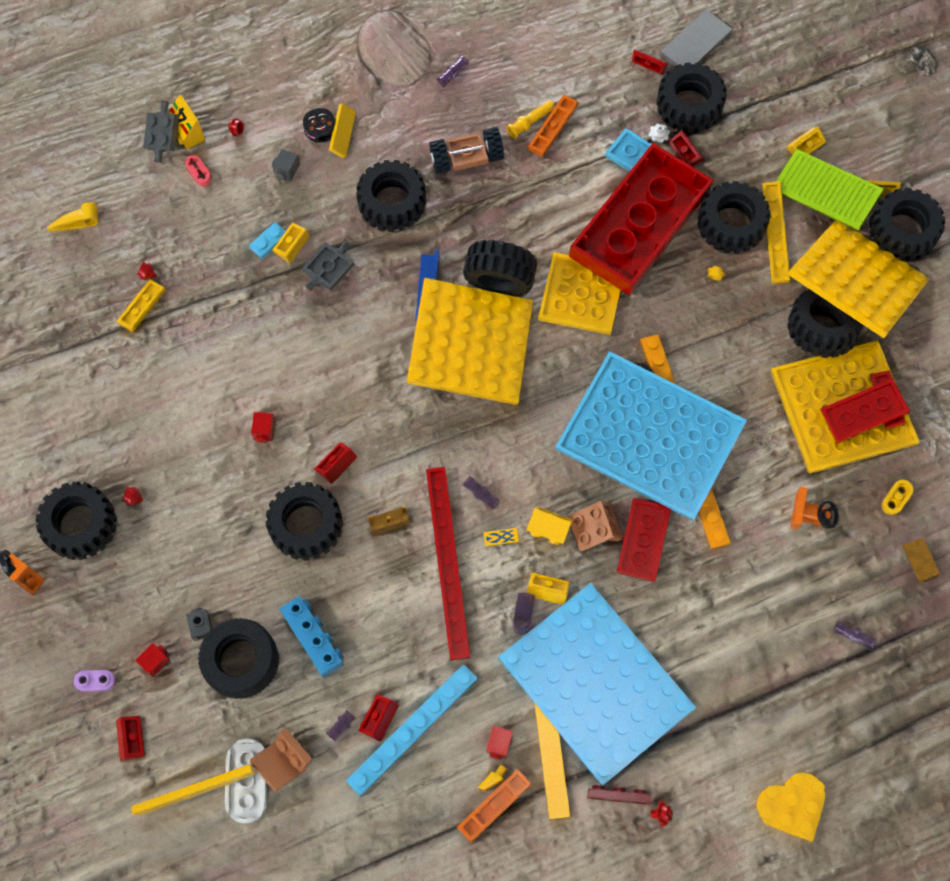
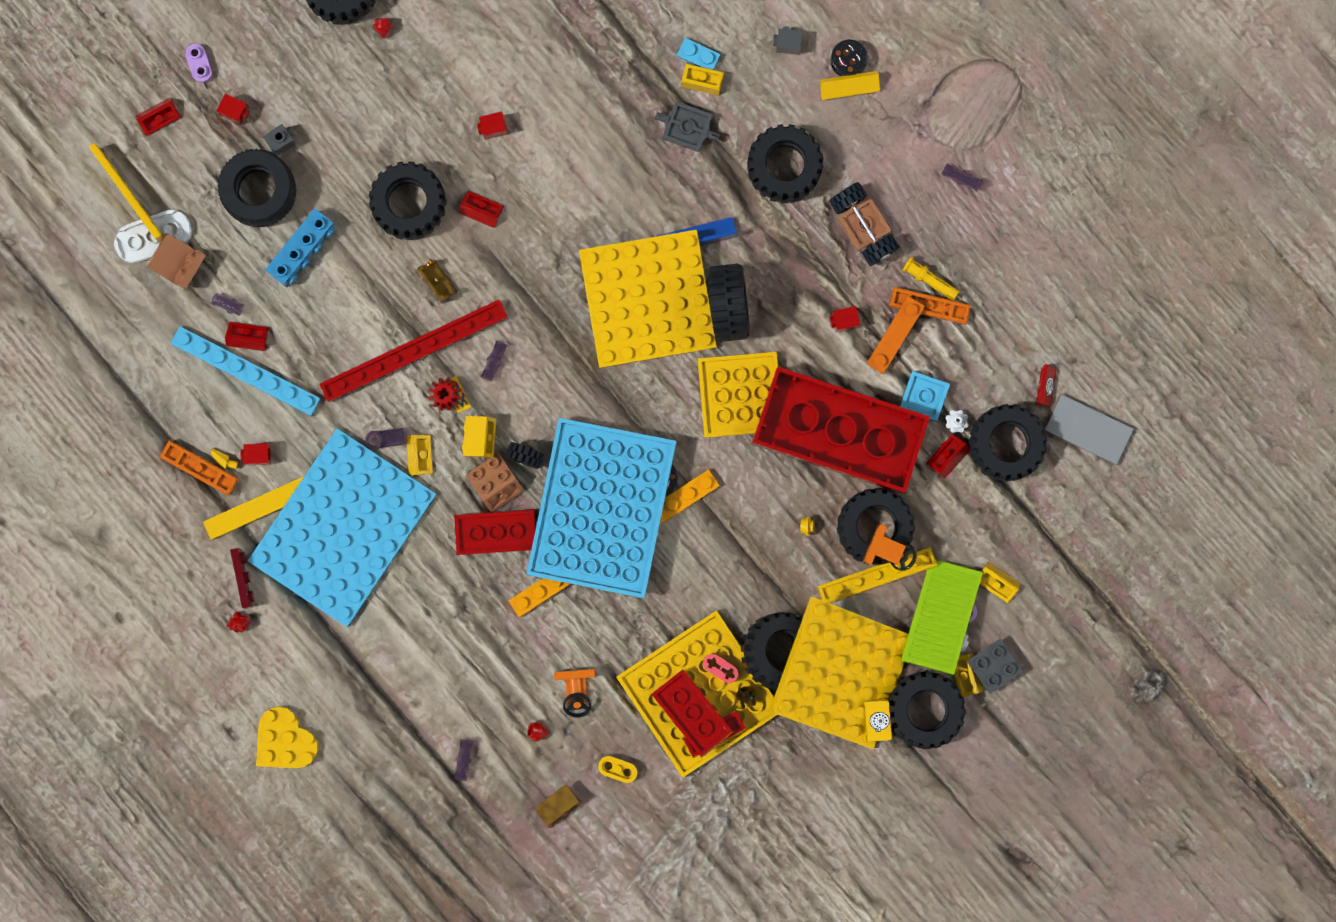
camera: 70 degrees right, 15 degrees up
none -> red gear [428,377,462,411]
none -> black tyre [505,442,544,469]
none -> red plate [527,721,549,742]
none -> coral beam [703,654,738,683]
none -> dark brown plate [736,686,756,708]
none -> red brick [829,306,860,333]
none -> orange piece [862,524,917,571]
none -> yellow slope [864,698,892,741]
none -> orange plate [866,296,925,374]
none -> dark grey hinge [967,639,1023,694]

